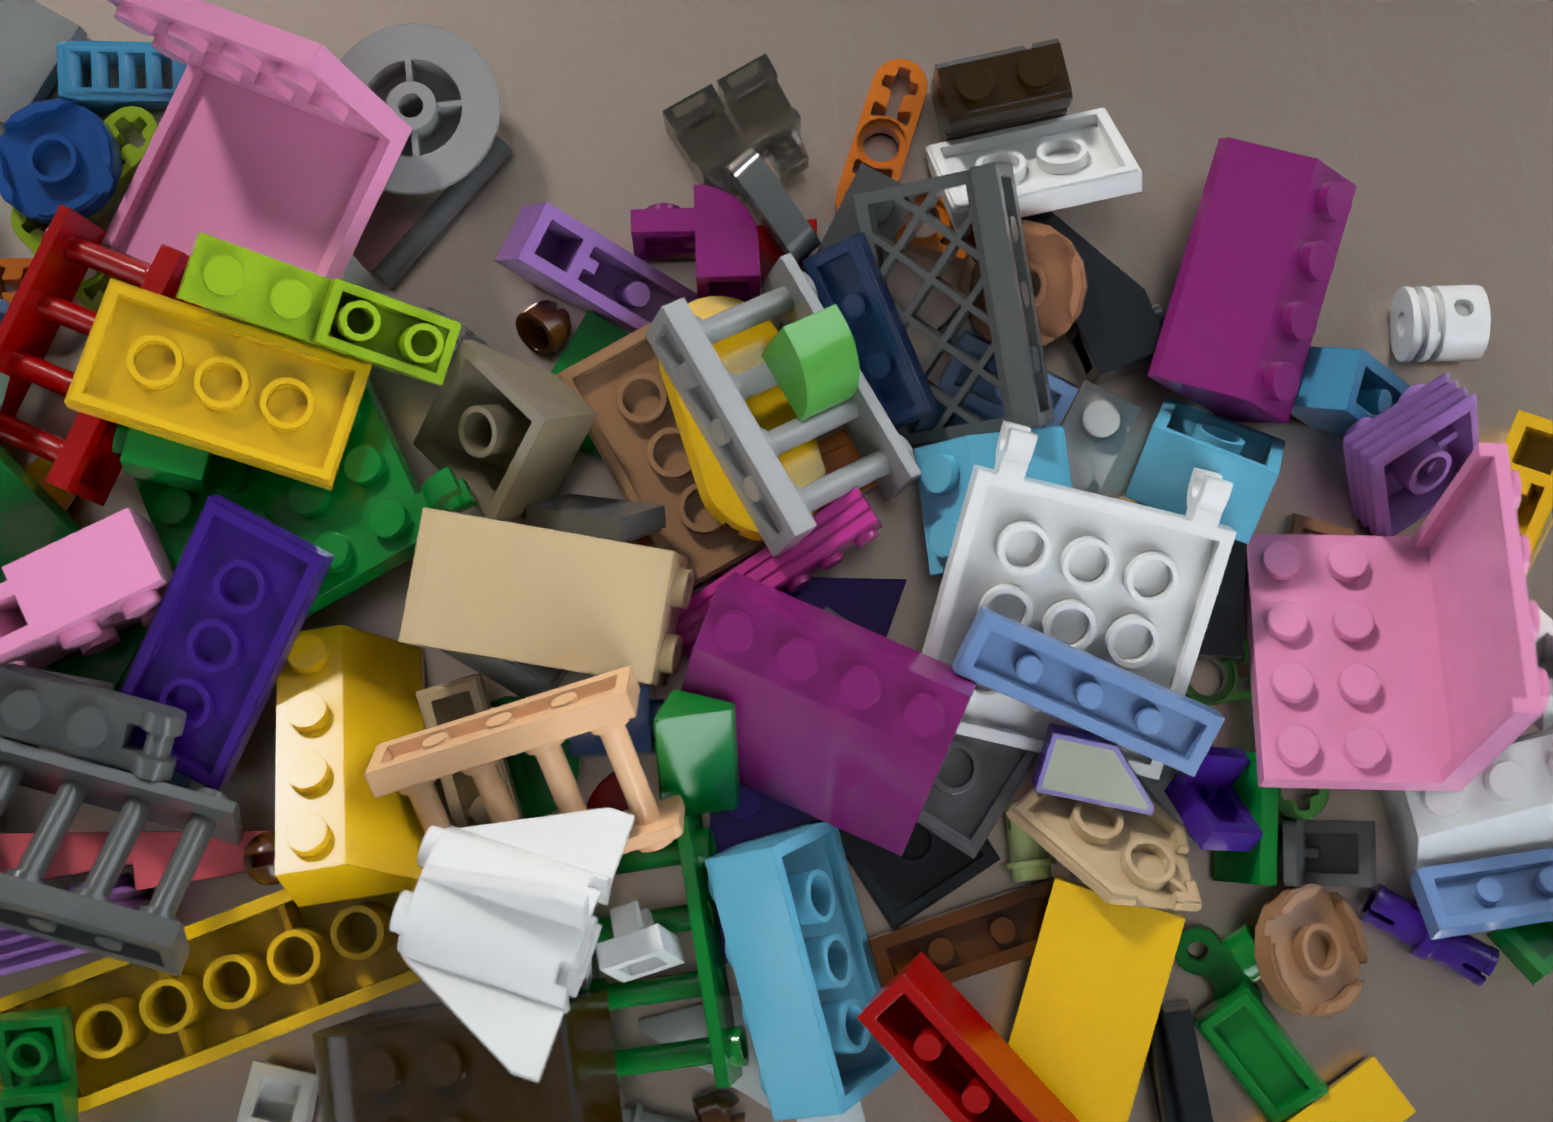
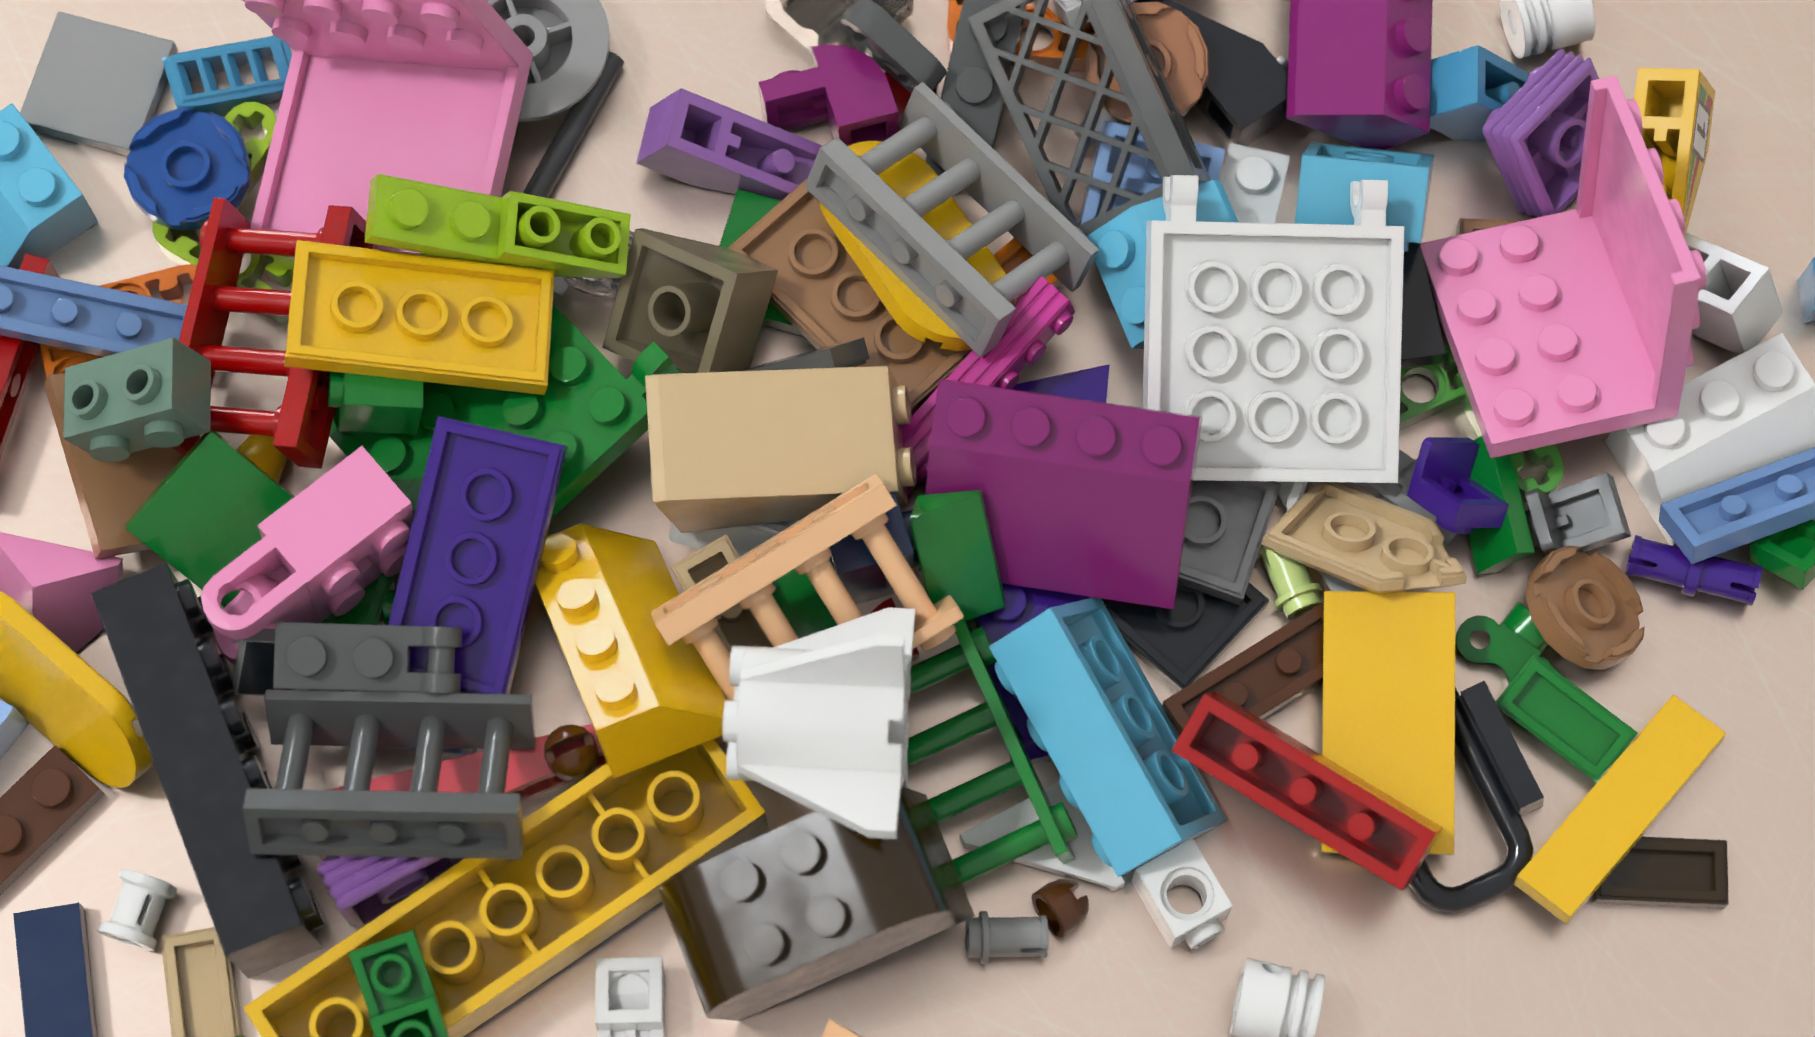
camera: 15 degrees left, 10 degrees down
reddish brown hinge [516,300,572,356] -> none
white tile [595,901,685,983] -> none
bright green brick [761,304,860,422] -> none
dark blue tile [802,233,940,430] -> none
medium blue plate [952,606,1225,777] -> none
tile [1032,723,1155,816] -> none

